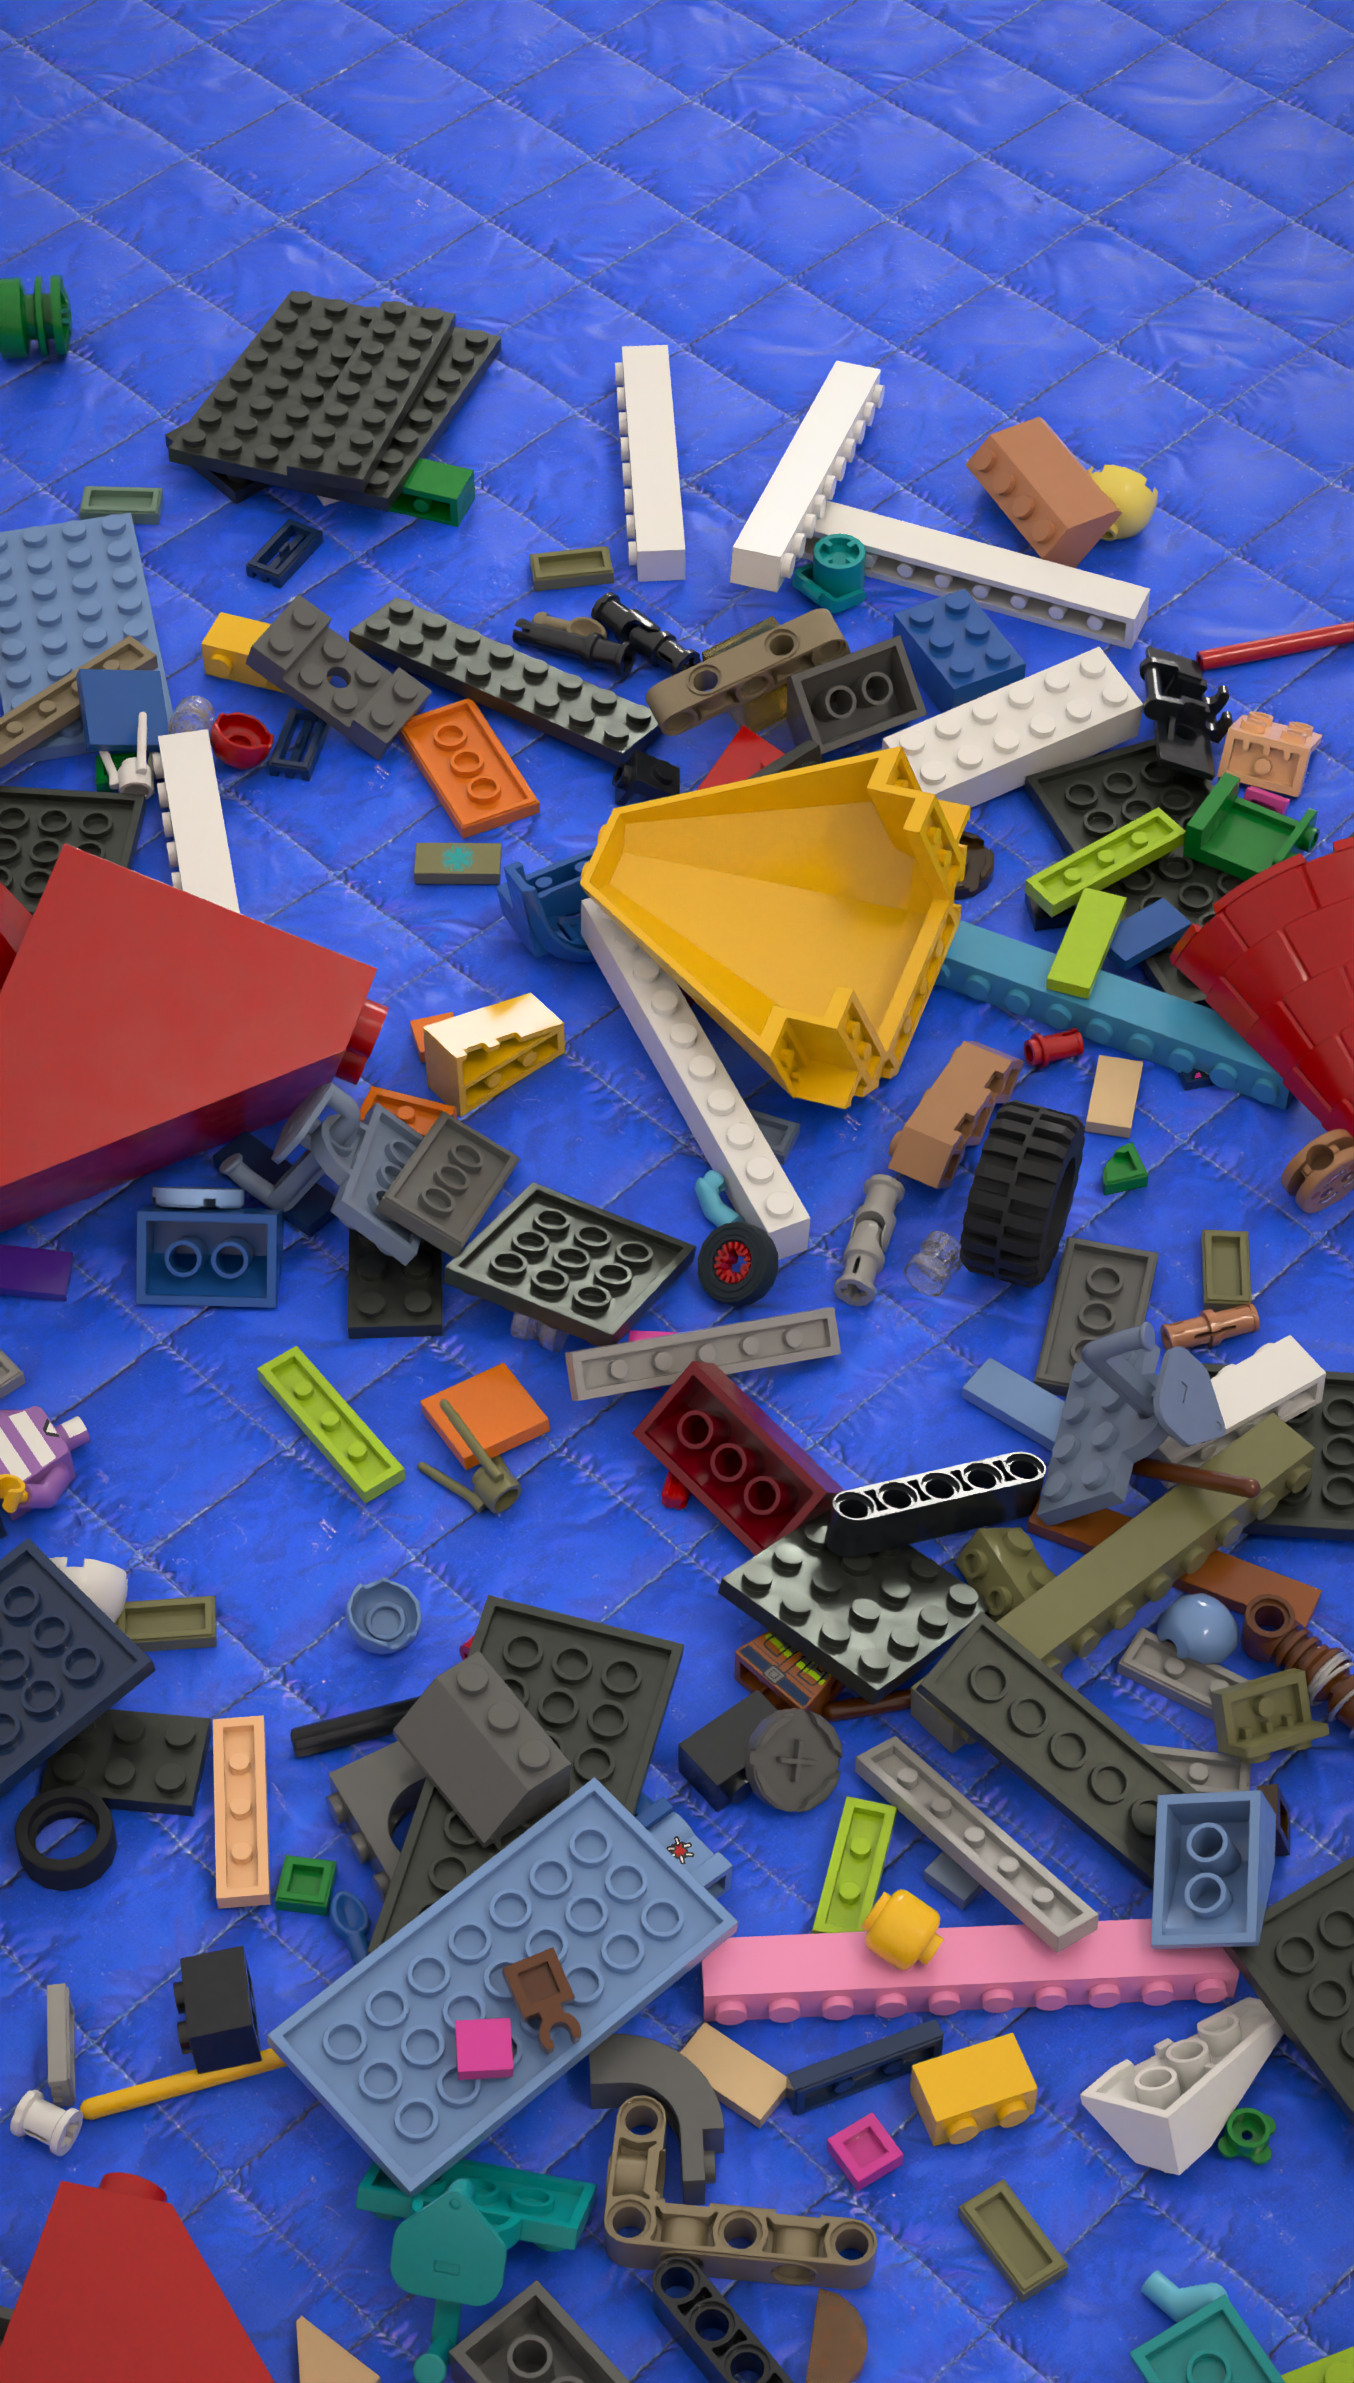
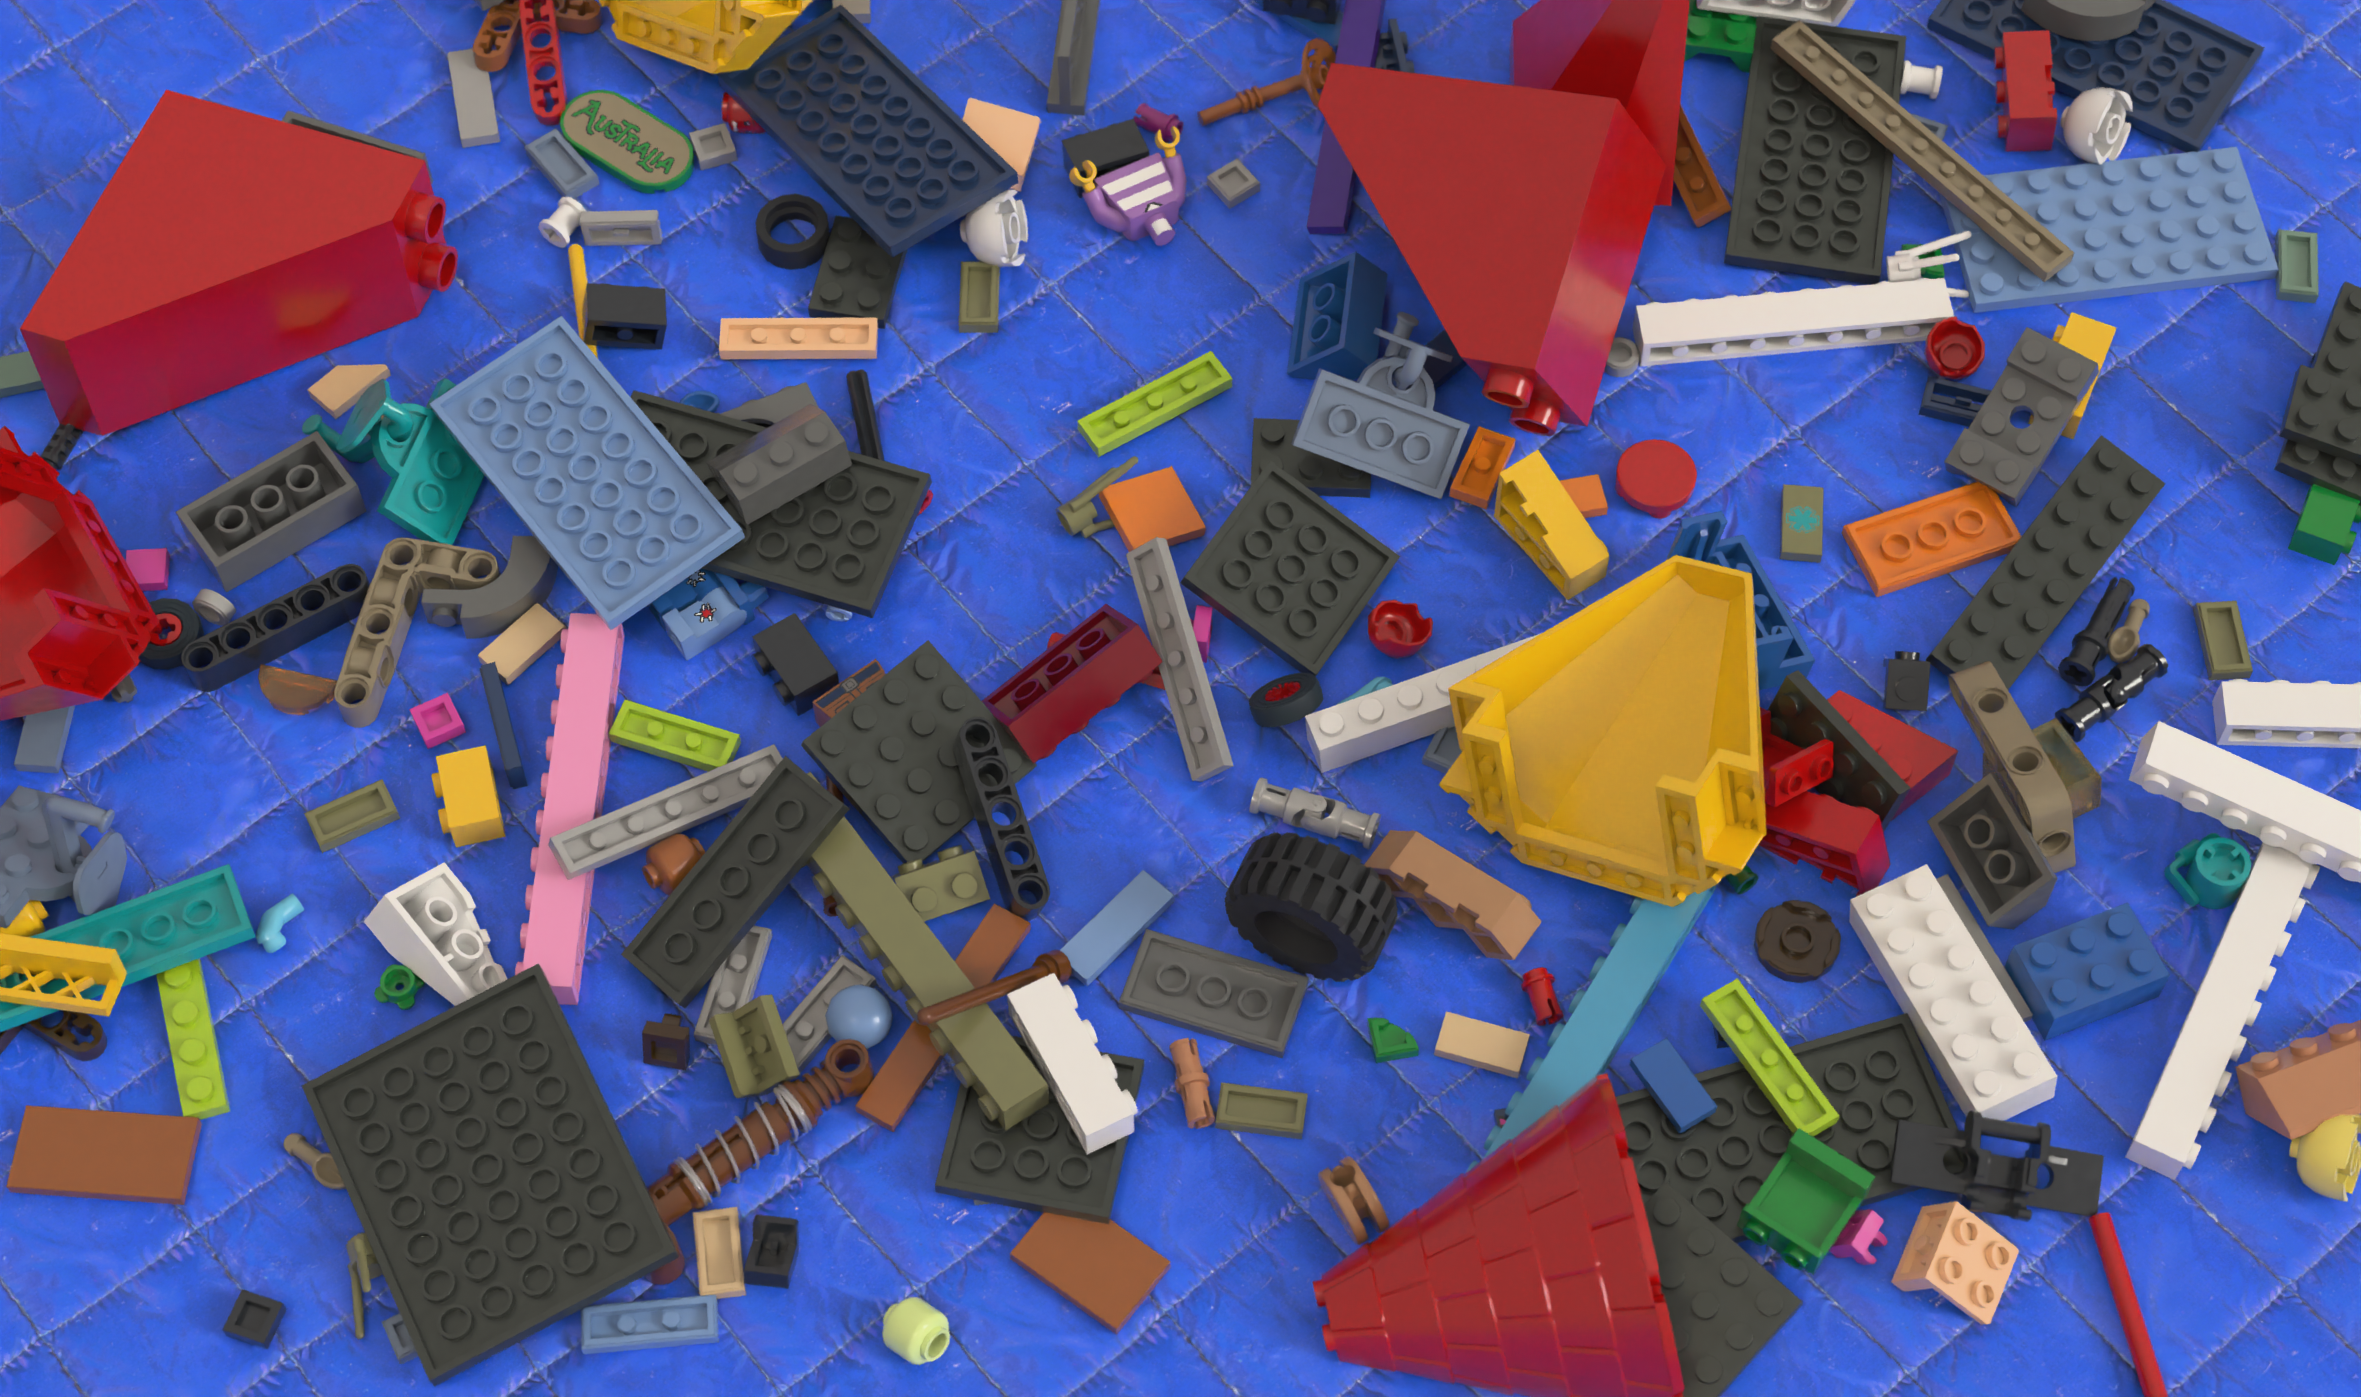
camera: 95 degrees right, 10 degrees up
blue tile [76,669,169,752] -> none
light blue tile [152,1187,244,1208] -> none
clear wheel [168,696,216,734] -> none
dark blue tile [246,519,323,589] -> none
green tile [275,1855,338,1916] -> none
medium blue hair [346,1577,422,1654] -> none
dark grey tile [375,1111,520,1258] -> none
dark pink tile [455,2018,513,2080] -> none
reddish brown plate [502,1947,581,2055] -> none
dark grey tile [745,1708,842,1812] -> none
yellow head [861,1889,944,1971] -> none
sand blue plate [1037,1322,1226,1526] -> none
lime tile [1046,888,1127,999] -> none
medium blue slope [1151,1790,1276,1949] -> none
none -> dark orange head [642,833,705,895]
none -> red hair [1368,600,1433,659]
none -> red tile [1615,439,1697,519]

